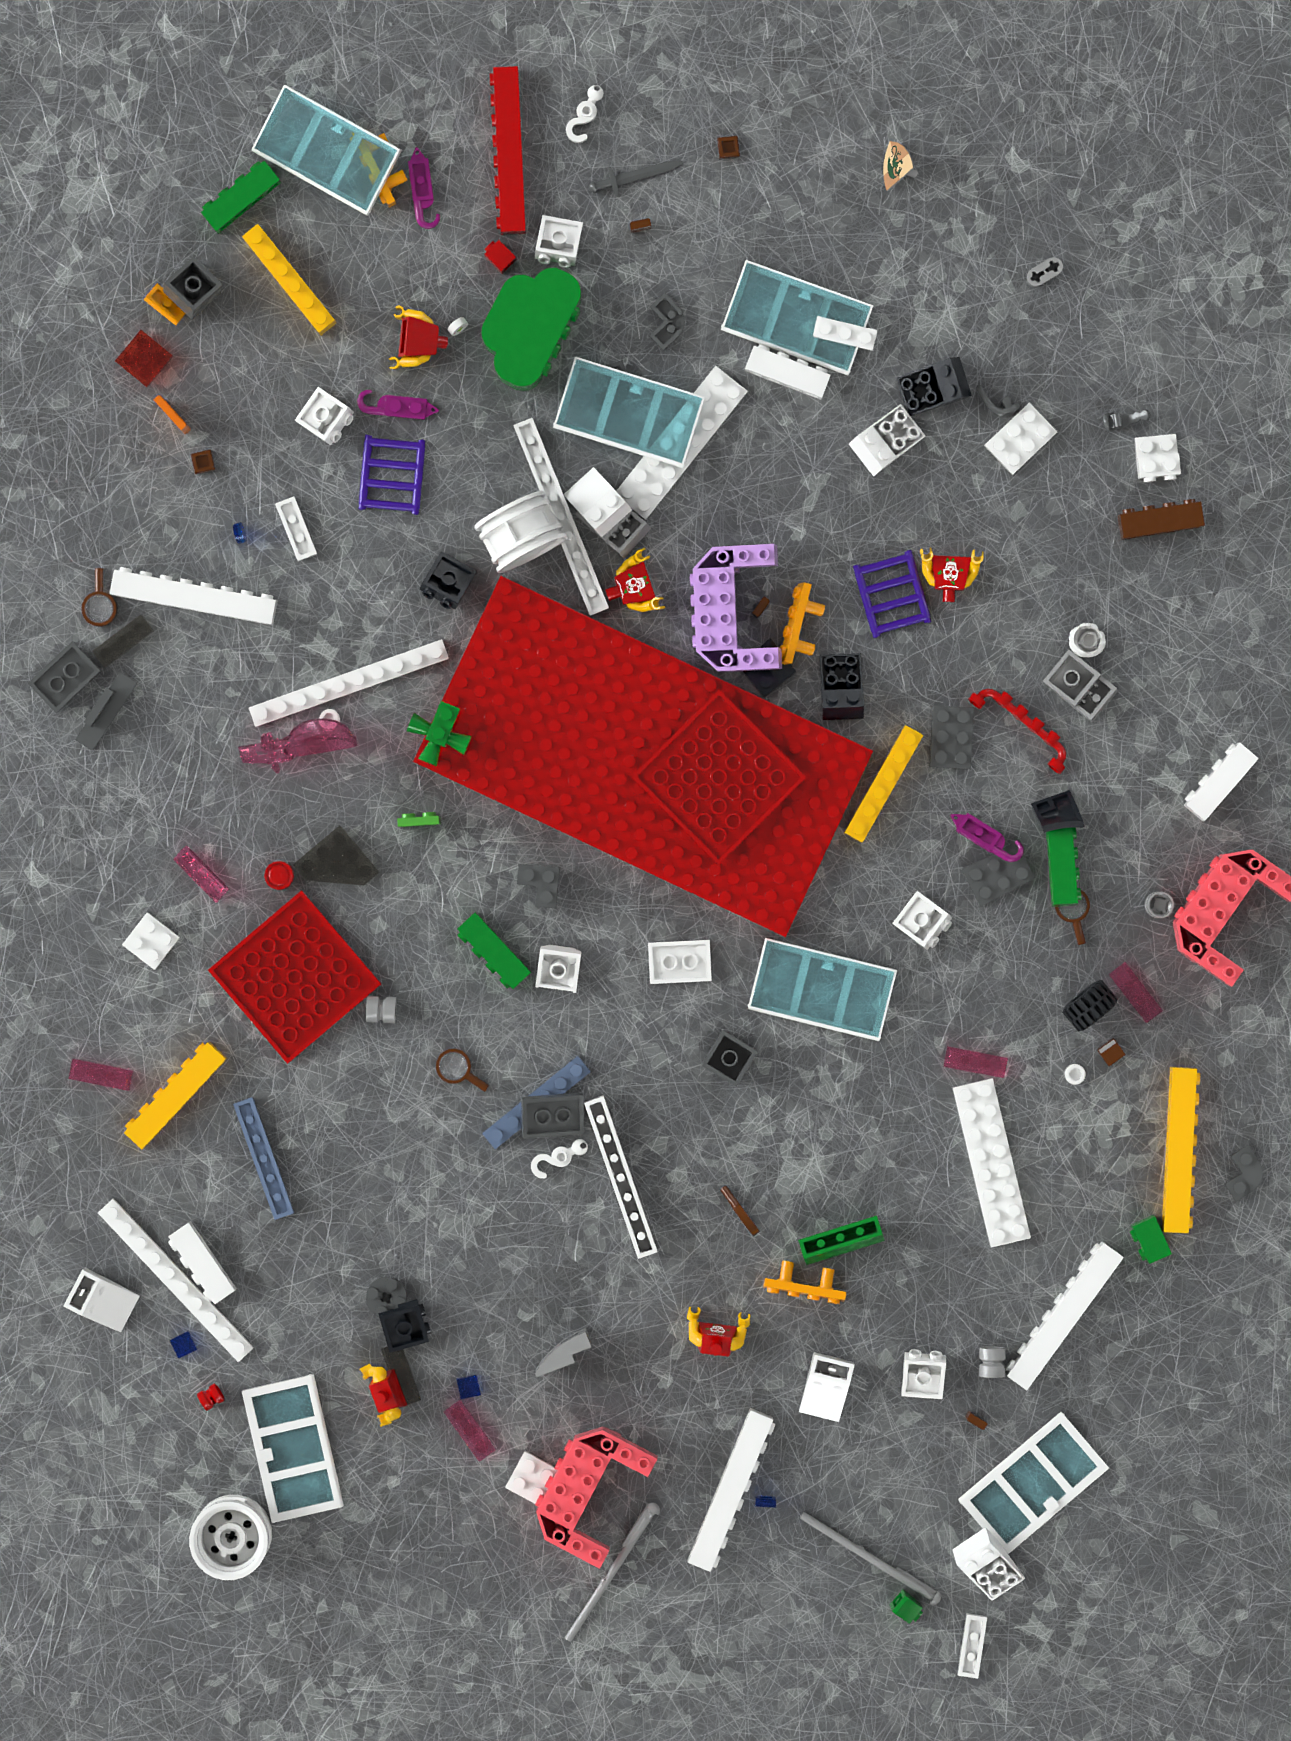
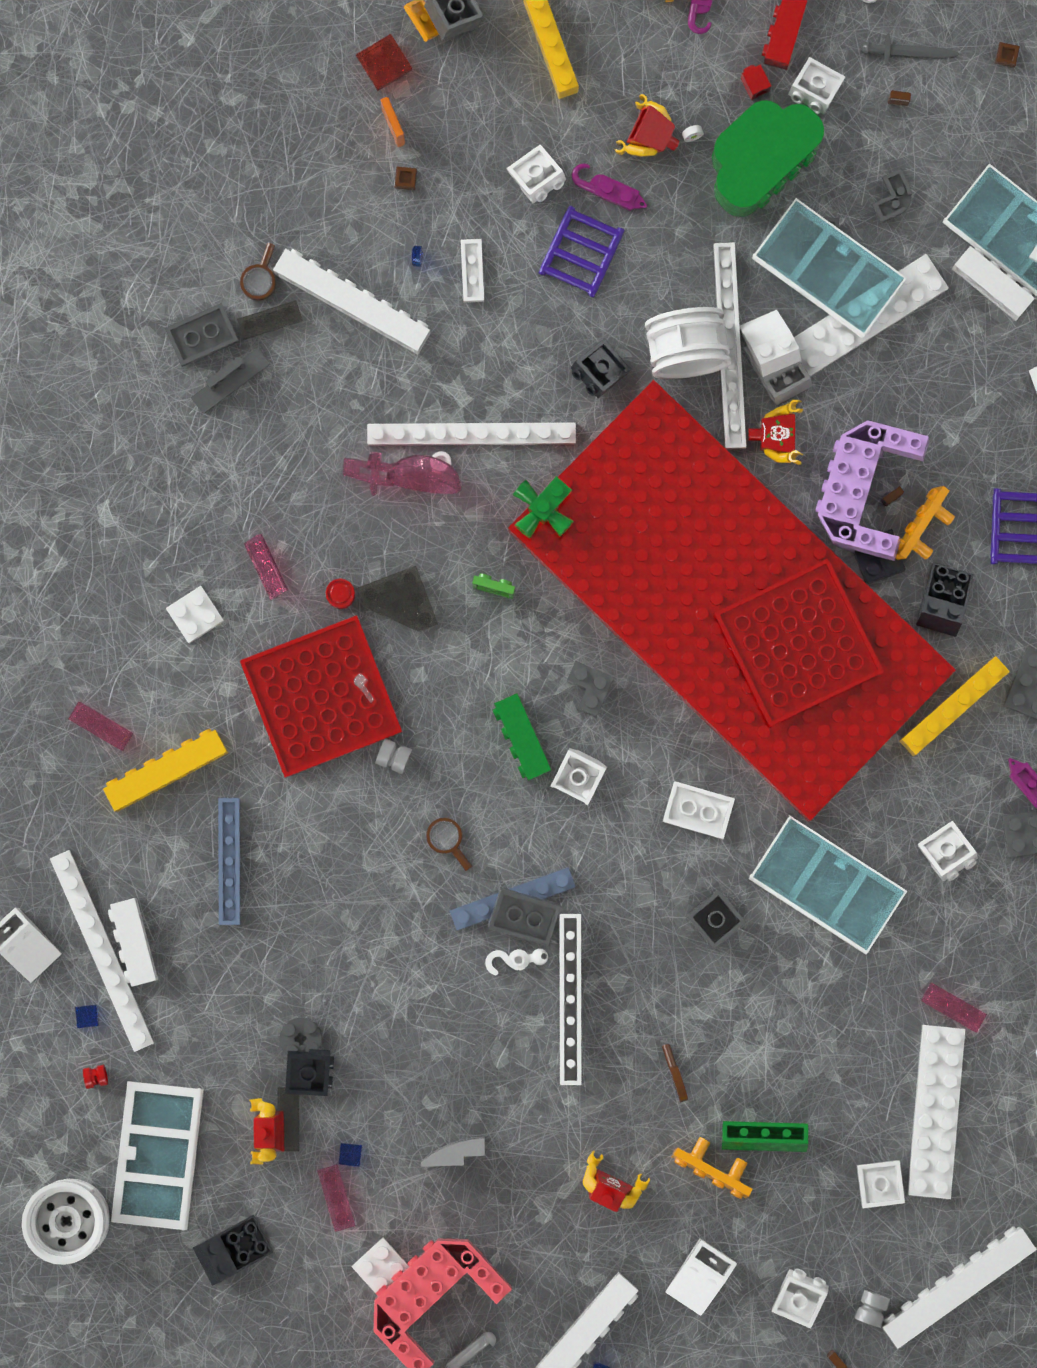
camera: 15 degrees right, 5 degrees down
none -> black slope [193,1215,273,1286]
none -> clear hand [354,674,374,703]
none -> white plate [857,1160,905,1208]

